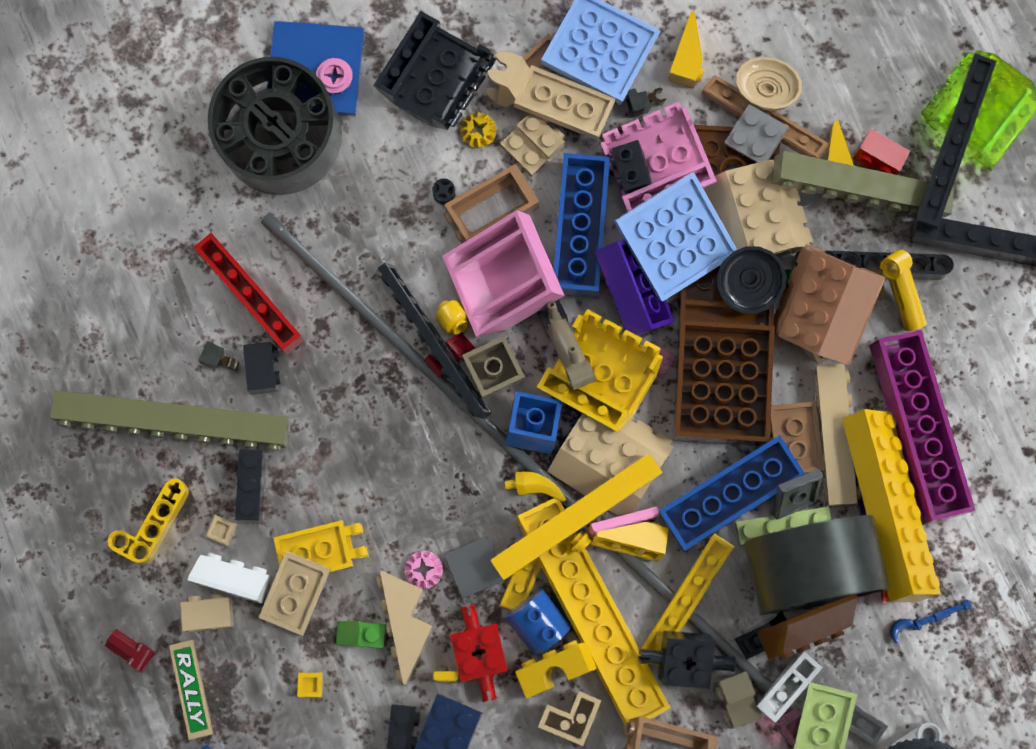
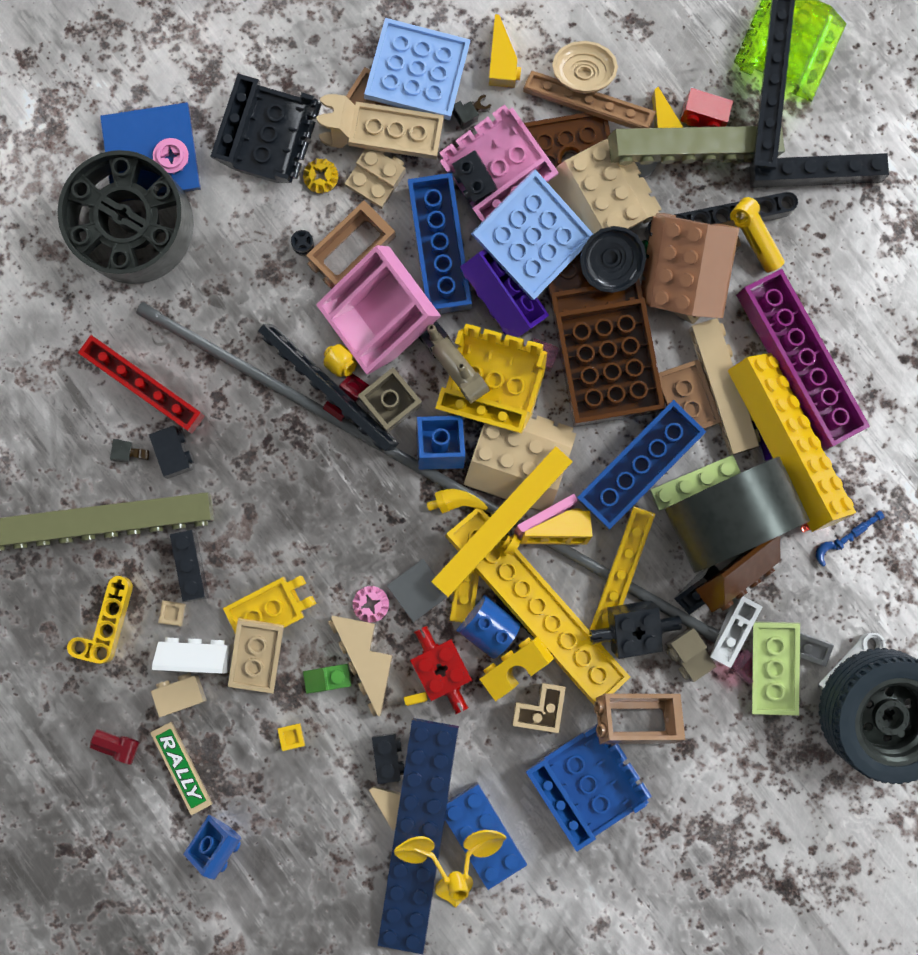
camera: 15 degrees left, 5 degrees up
light grey plate [724,104,789,163] -> none
dark grey tile [772,469,823,520] -> none

